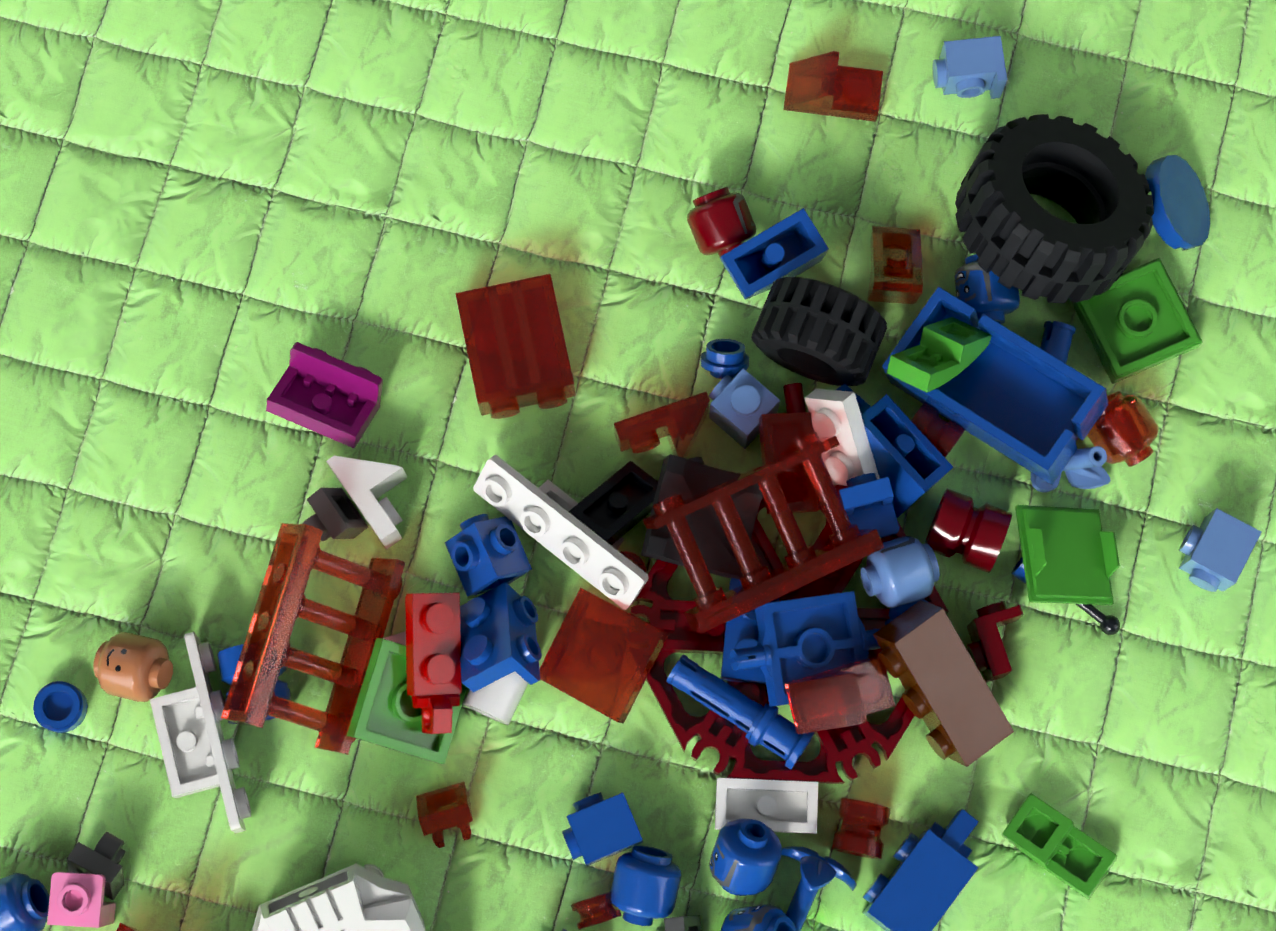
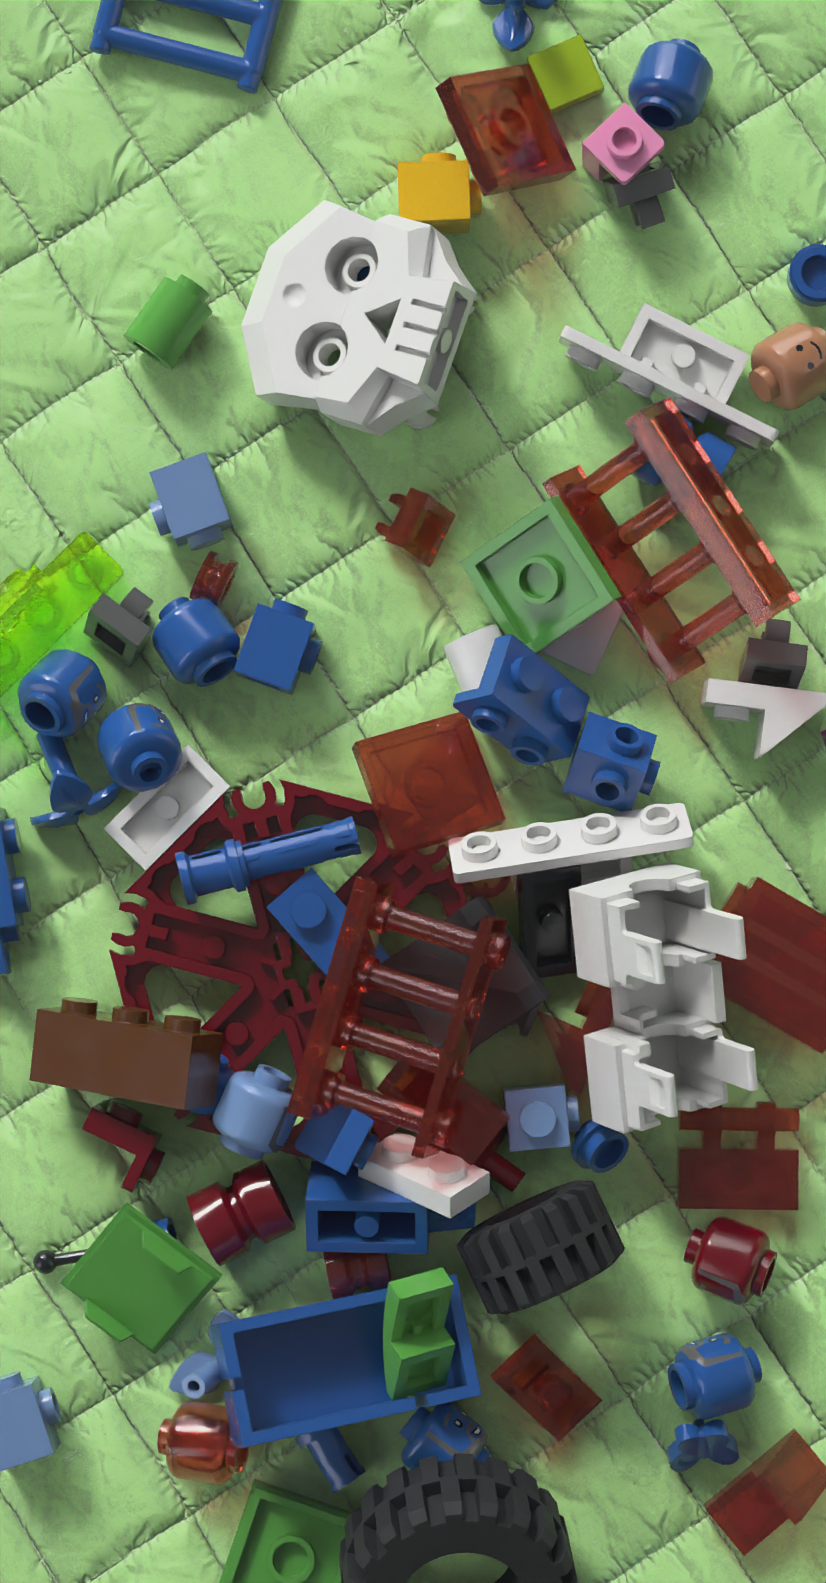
camera: 130 degrees right, 10 degrees up
red hinge [405,592,462,734] -> none
blue slope [720,208,829,300] -> none
blue plate [729,591,881,707] -> none
clear red slope [784,656,895,734] -> none
clear red wheel [832,798,891,860] -> none
none -> white piece [569,862,758,1134]
none -> blue piece [667,1419,739,1472]
none -> blue head [668,1333,762,1420]
none -> clear red plate [677,1101,800,1210]

